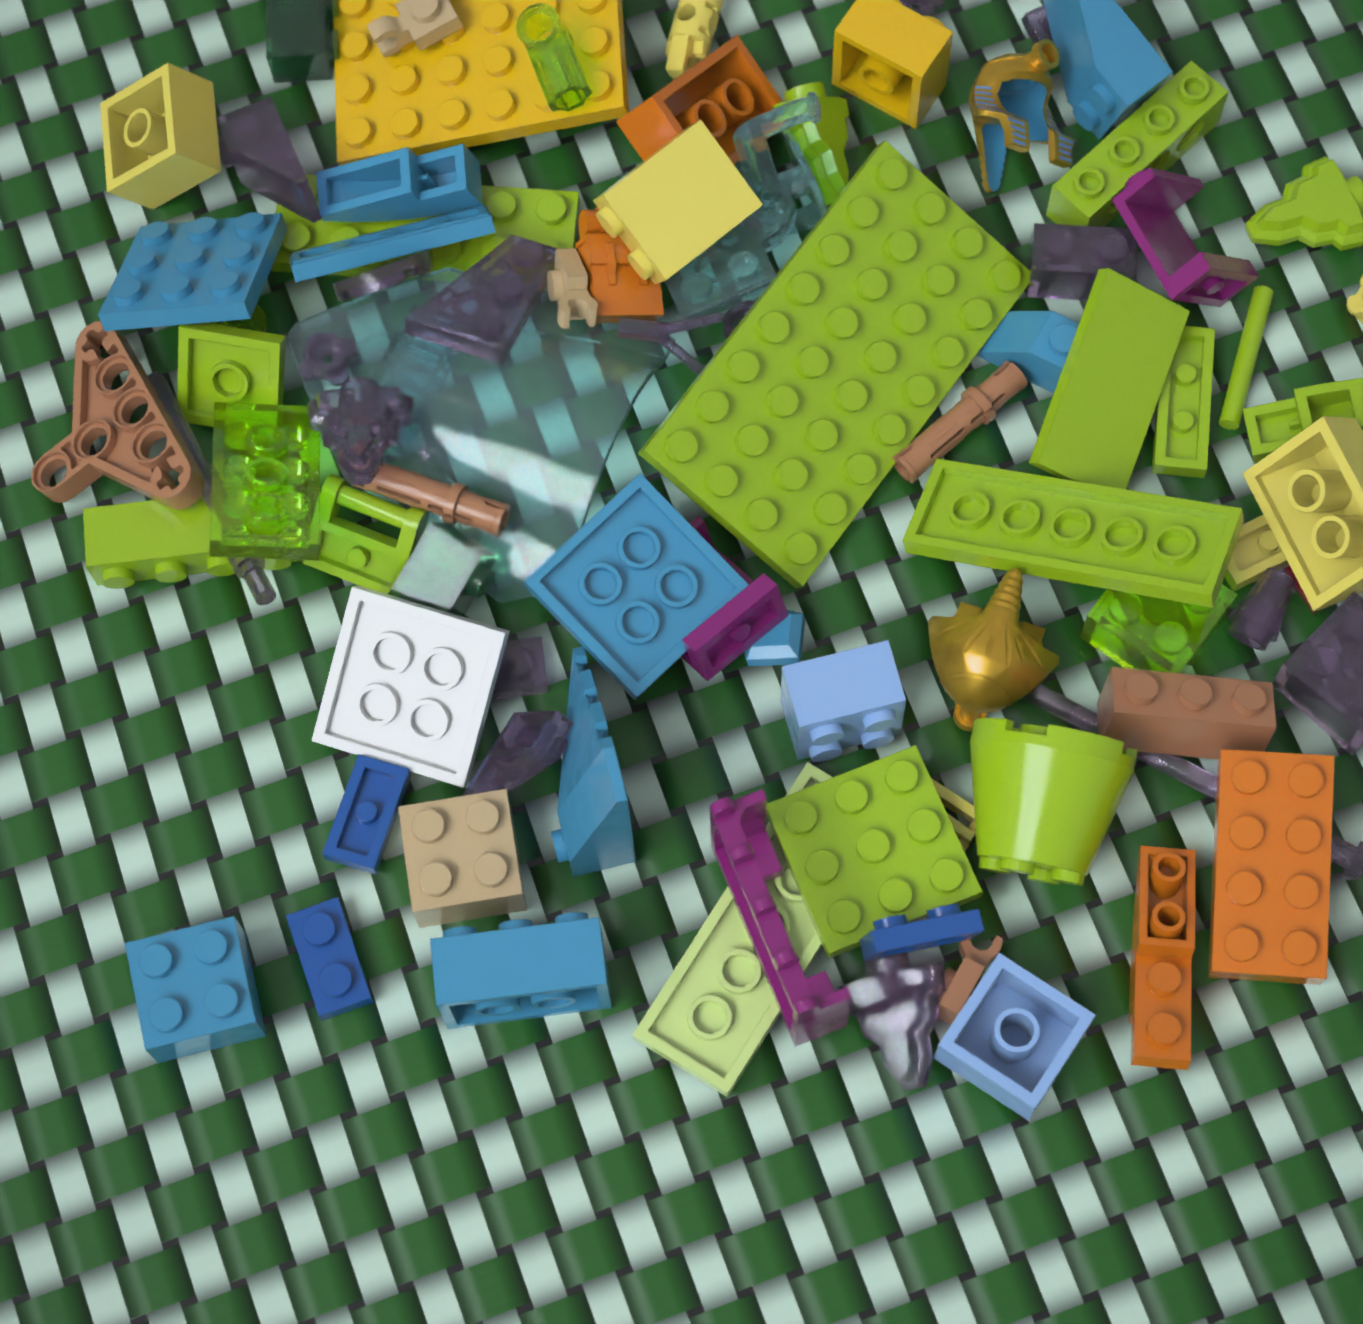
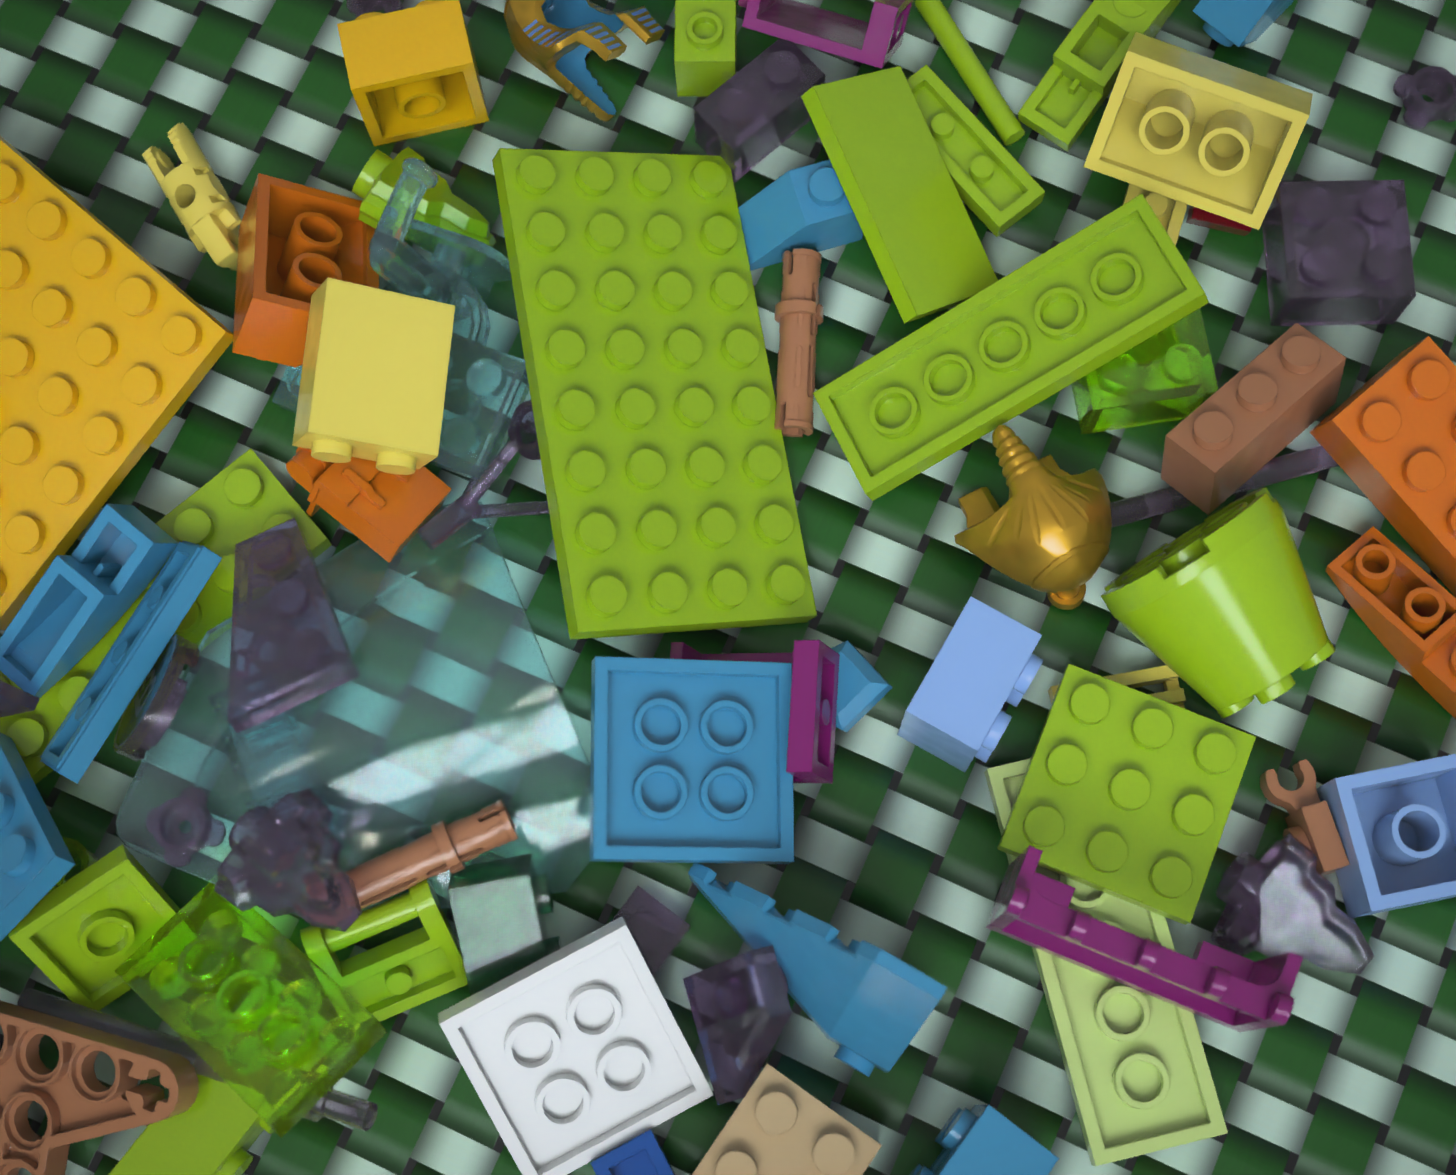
camera: 45 degrees left, 5 degrees up
clear neon green piece [516,3,592,112] -> none
tan plate [546,248,598,329] -> none
blue plate [859,904,984,961] -> none
clear purple cone [1227,568,1296,651] -> none

